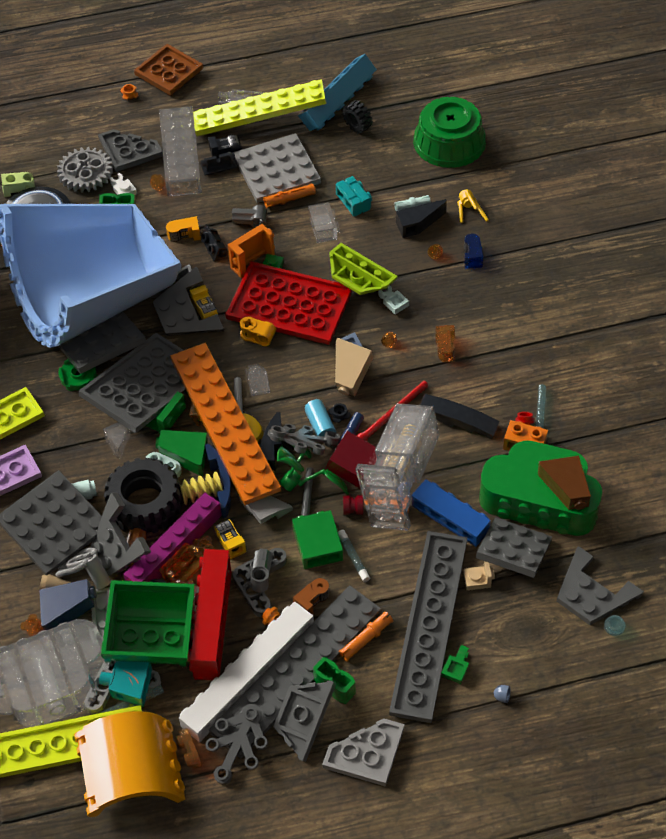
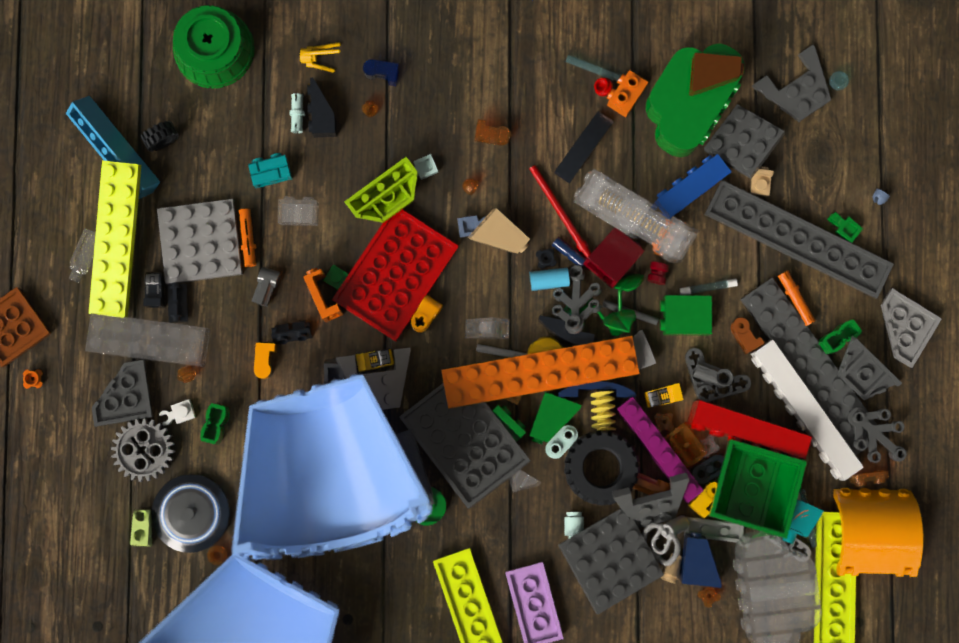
camera: 80 degrees left, 30 degrees up
orange plate [262,607,280,625] -> none

